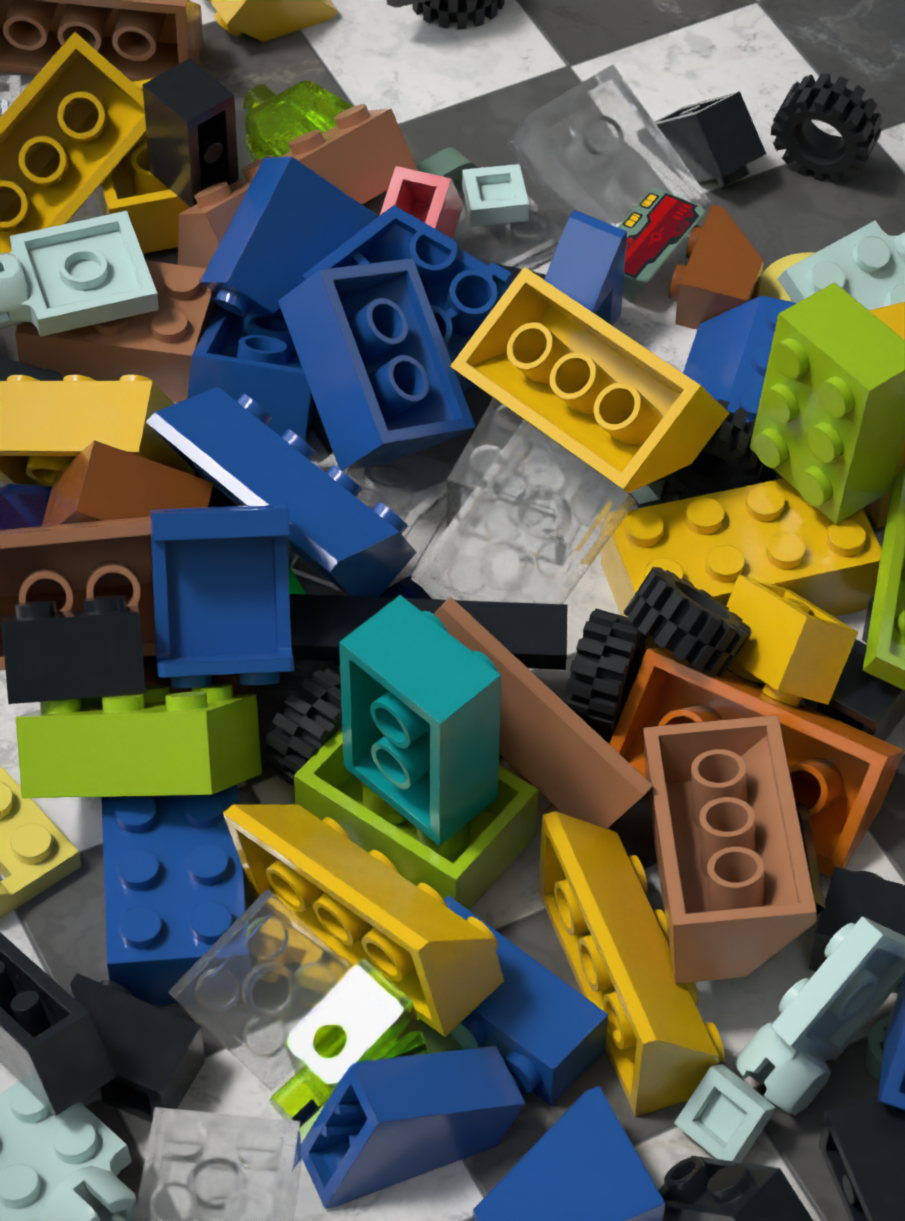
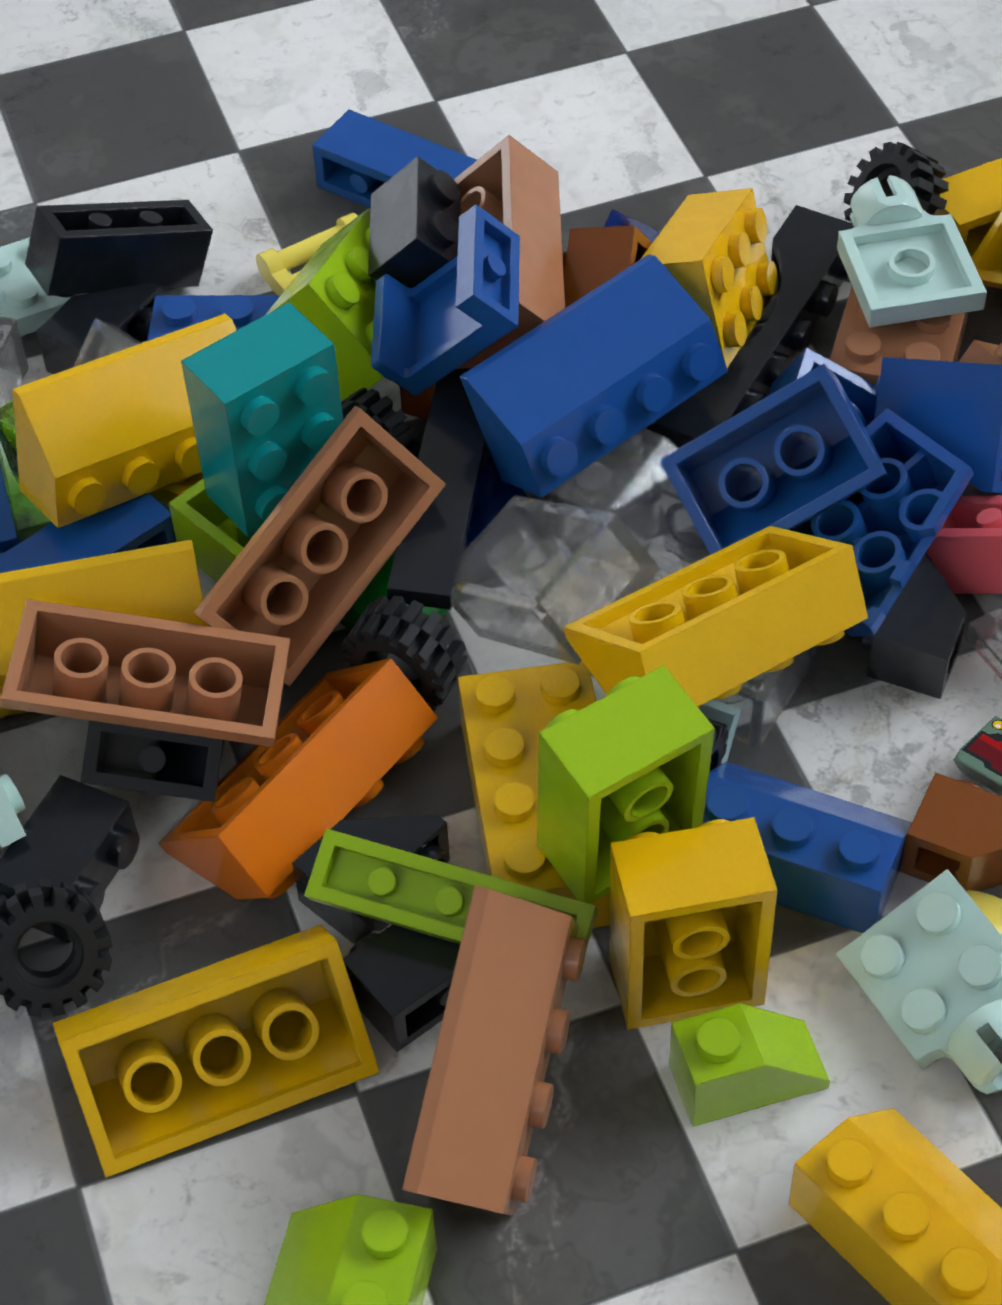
camera: 100 degrees right, 0 degrees up
slope [544,210,627,326] -> none
black tyre [623,567,752,677] -> none
yellow brick [726,574,858,706] -> none

